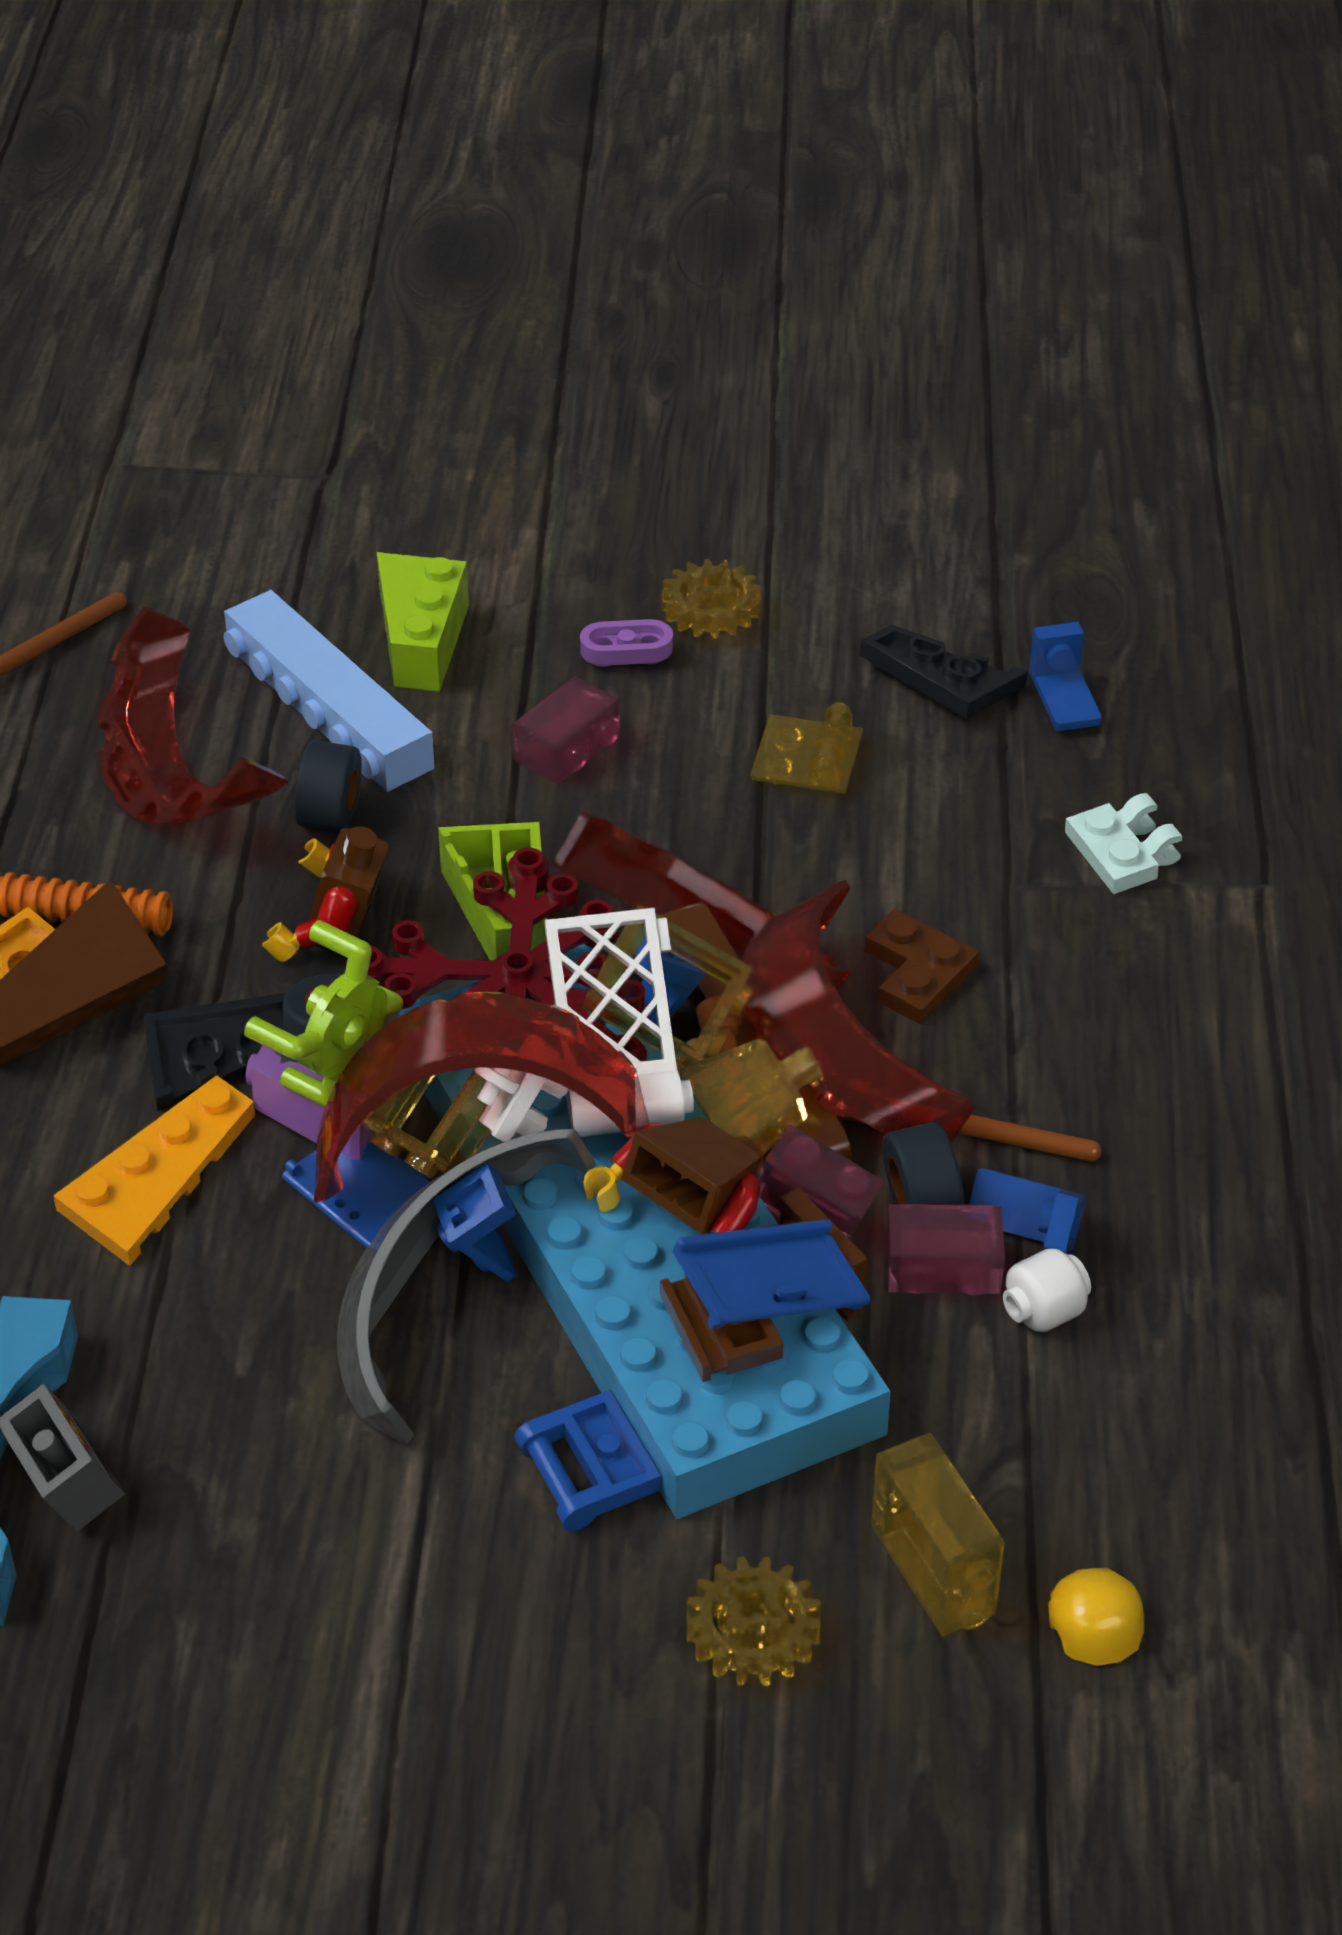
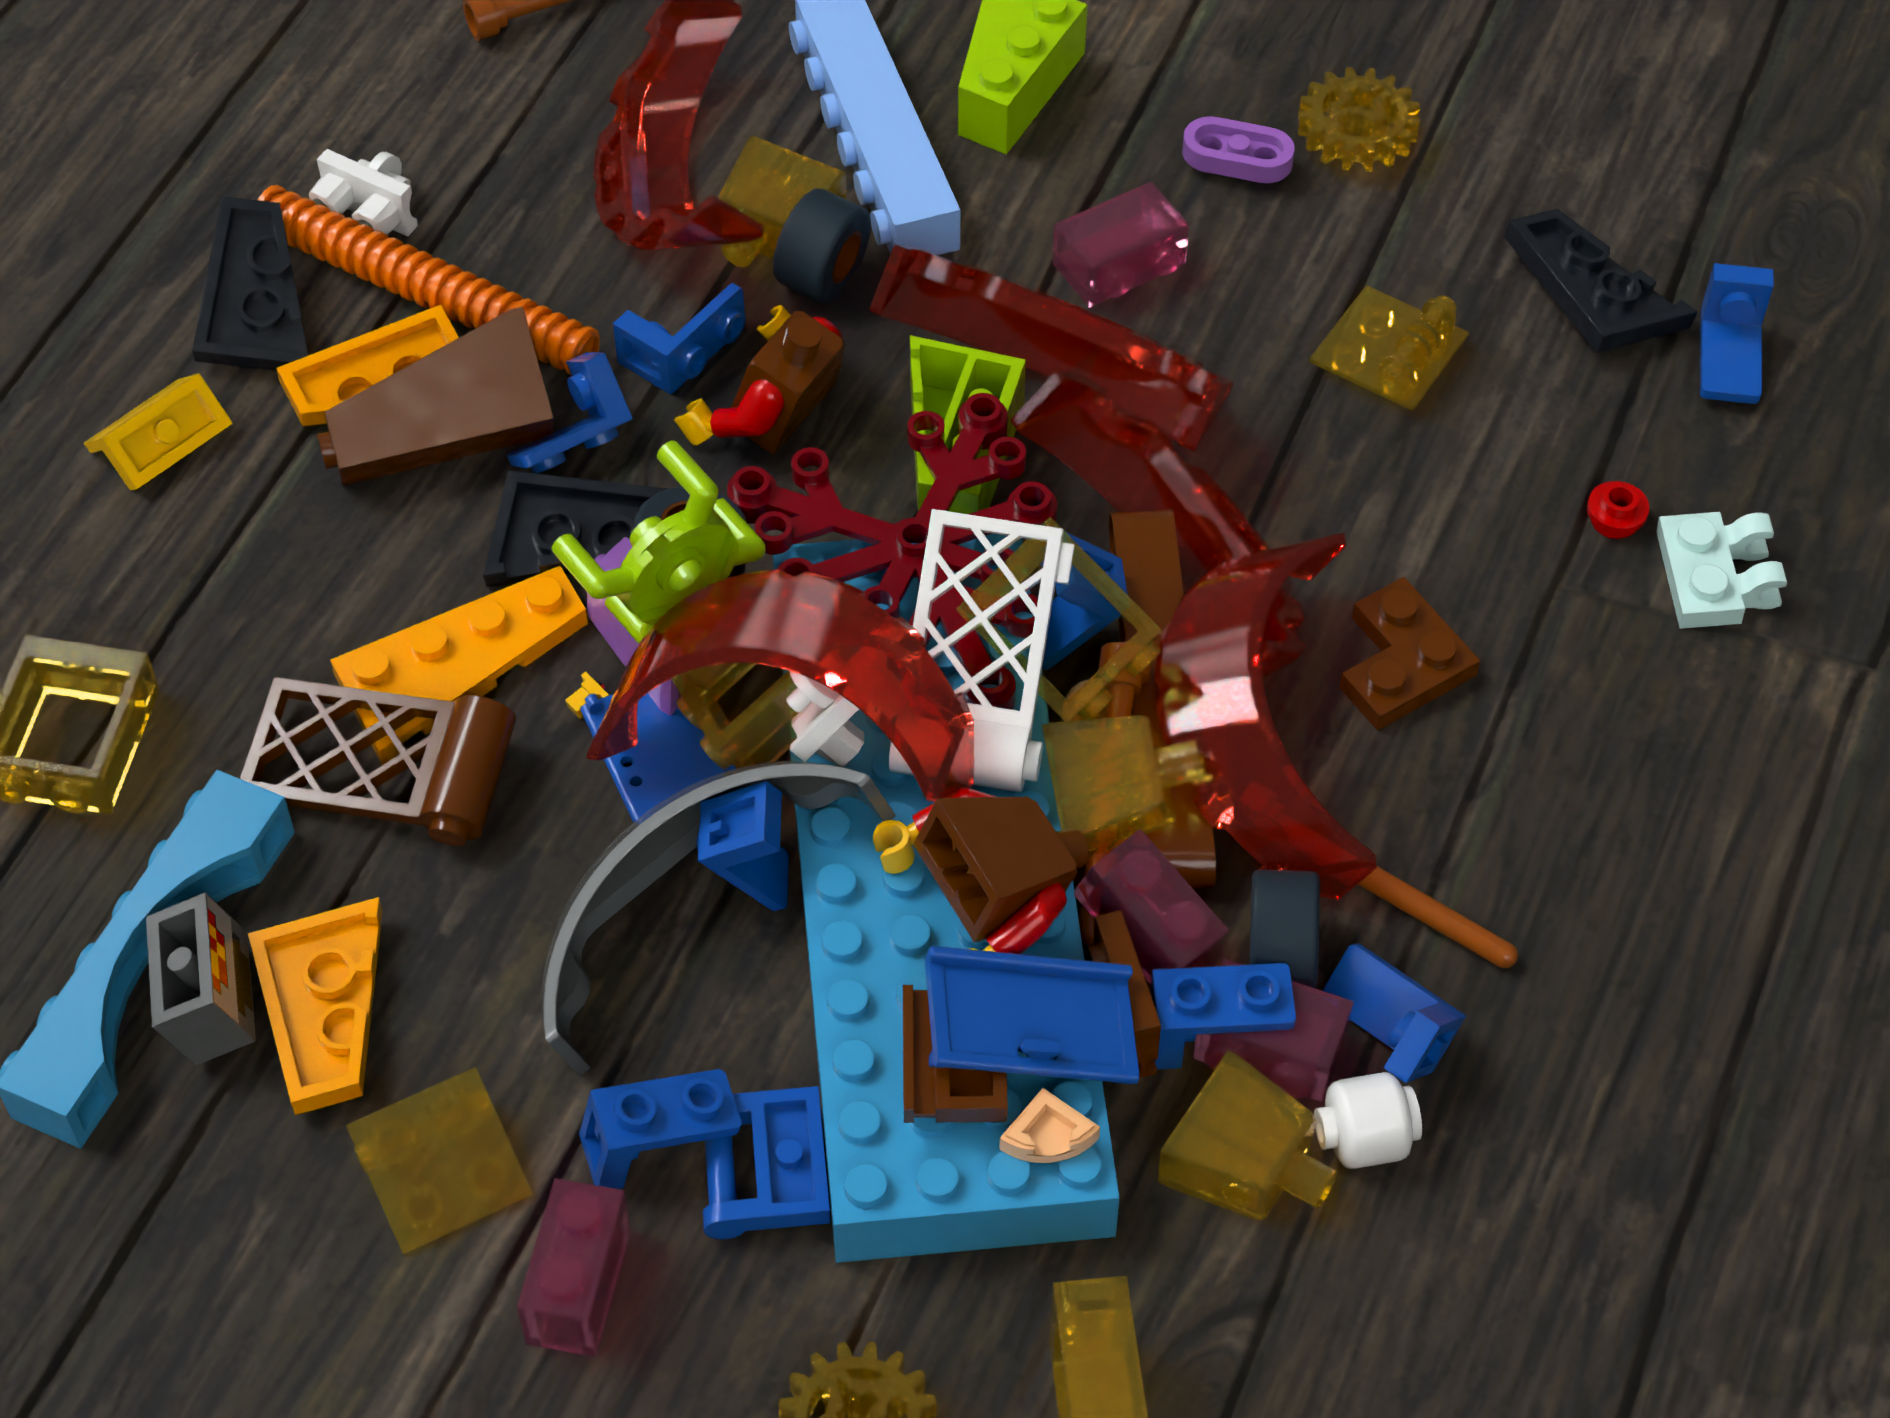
camera: 20 degrees right, 10 degrees up
none -> reddish brown piece [240,677,517,846]
none -> light orange wing [248,897,383,1115]
none -> clear yellow hinge [346,1067,532,1254]
none -> blue bracket [507,352,633,473]
none -> clear pink piece [517,1178,631,1357]
none -> yellow piece [565,671,609,719]
none -> blue bracket [579,1069,742,1193]
none -> blue bracket [613,283,746,395]
none -> clear yellow torso [718,135,846,267]
none -> clear red windscreen [869,244,1234,452]
none -> light nougat tile [999,1088,1100,1163]
none -> blue bracket [1150,963,1296,1069]
none -> clear yellow torso [1158,1050,1337,1220]
none -> red plate [1587,481,1650,539]

